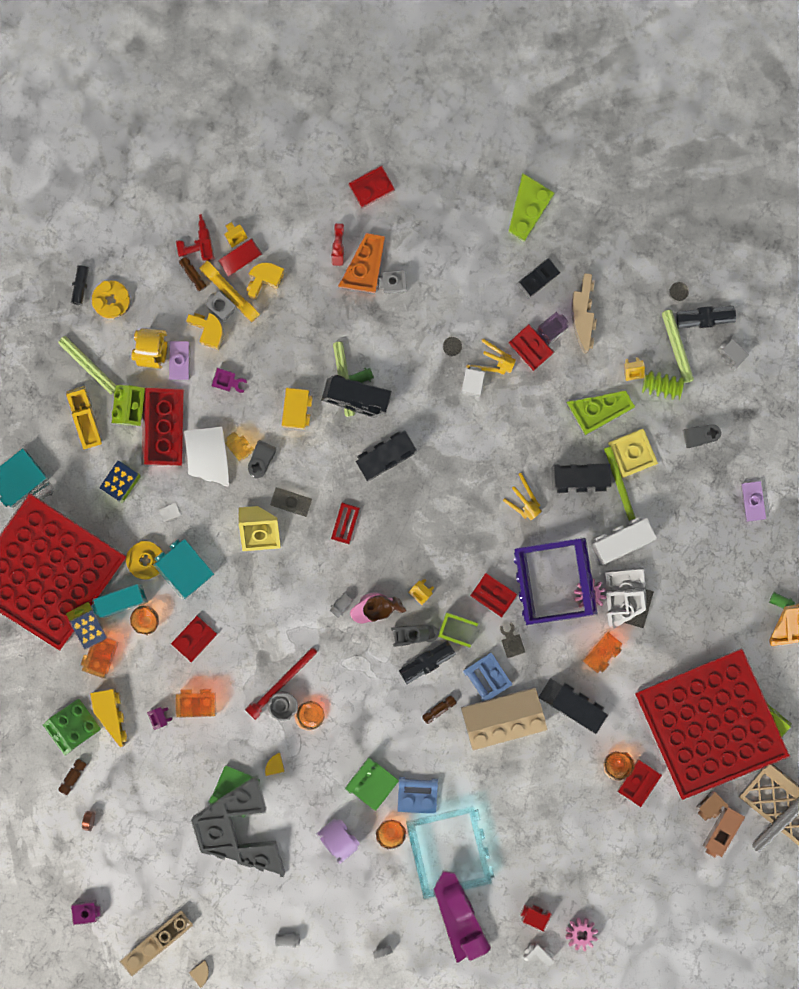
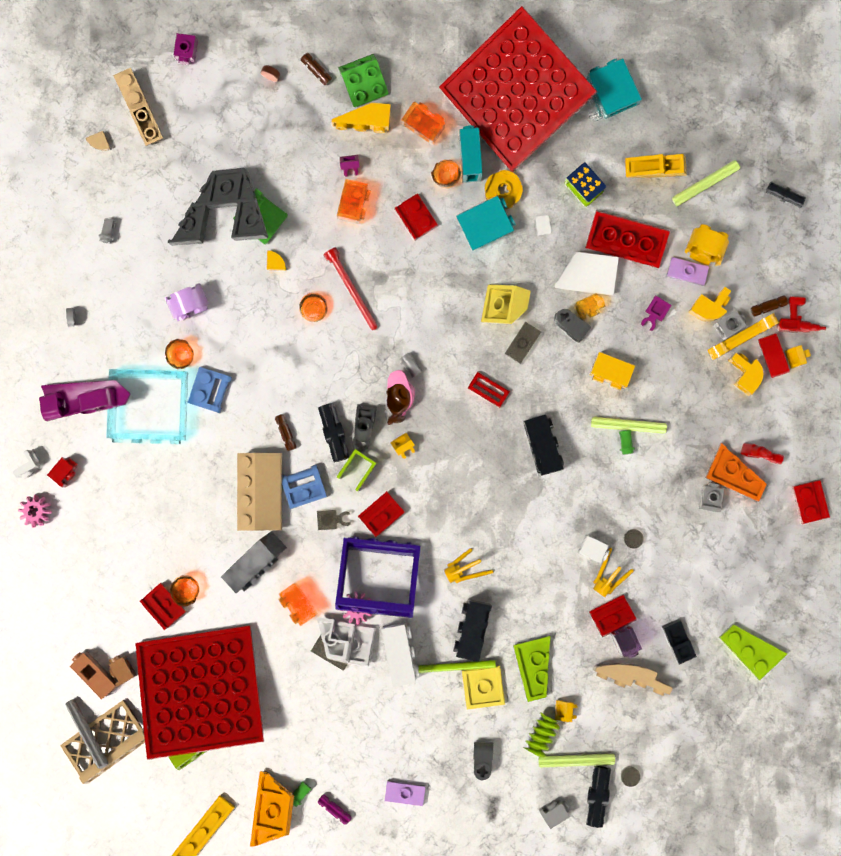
camera: 110 degrees right, 0 degrees up
dark blue piece [66,602,106,649] -> none
yellow plate [92,280,131,319] -> none
lime brick [111,385,145,426] -> none
light grey hair [267,691,298,721] -> none
black wedge [321,375,392,418] -> none
bright green bracket [345,757,399,811] -> none
none -> magenta axle [317,794,352,825]

